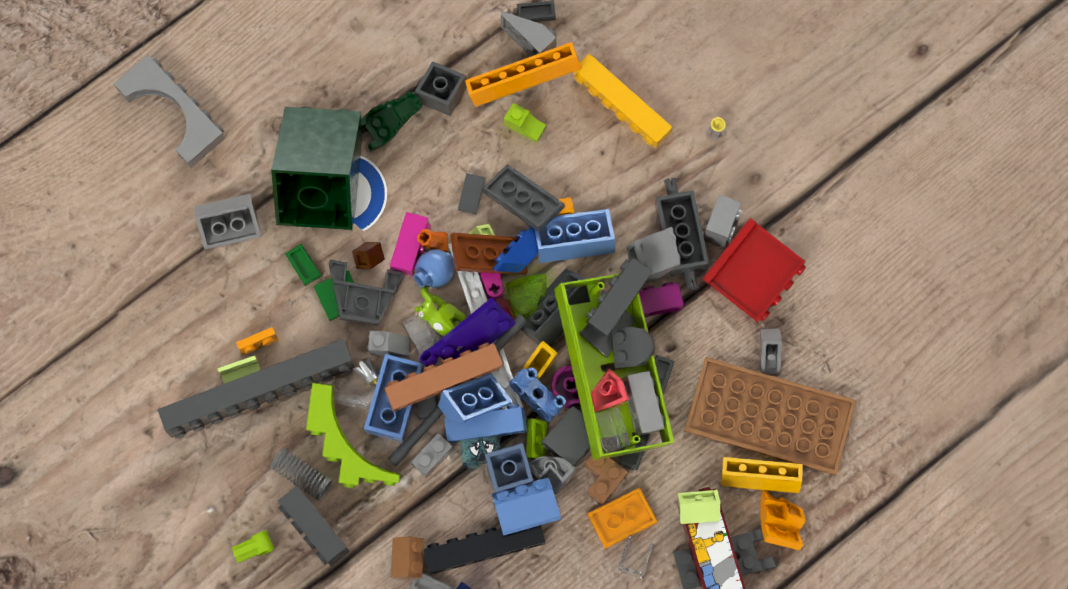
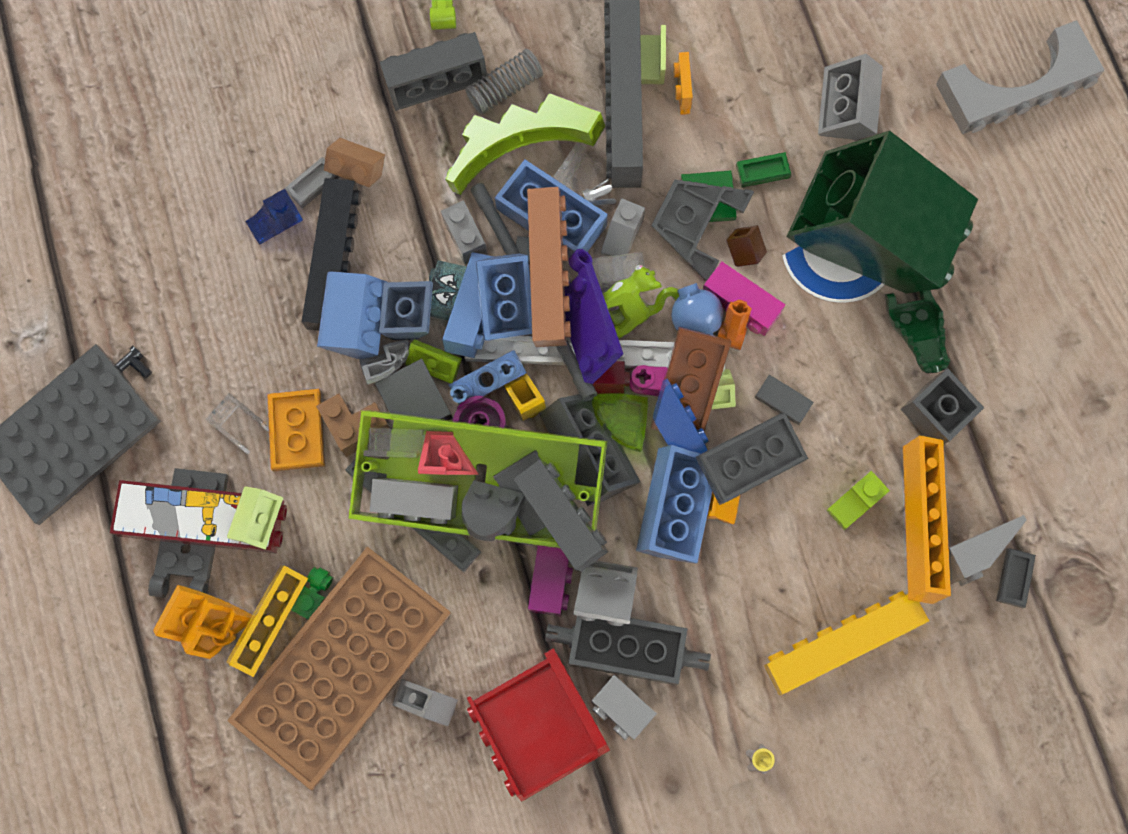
camera: 115 degrees right, 0 degrees up
none -> green plate [291,567,334,619]

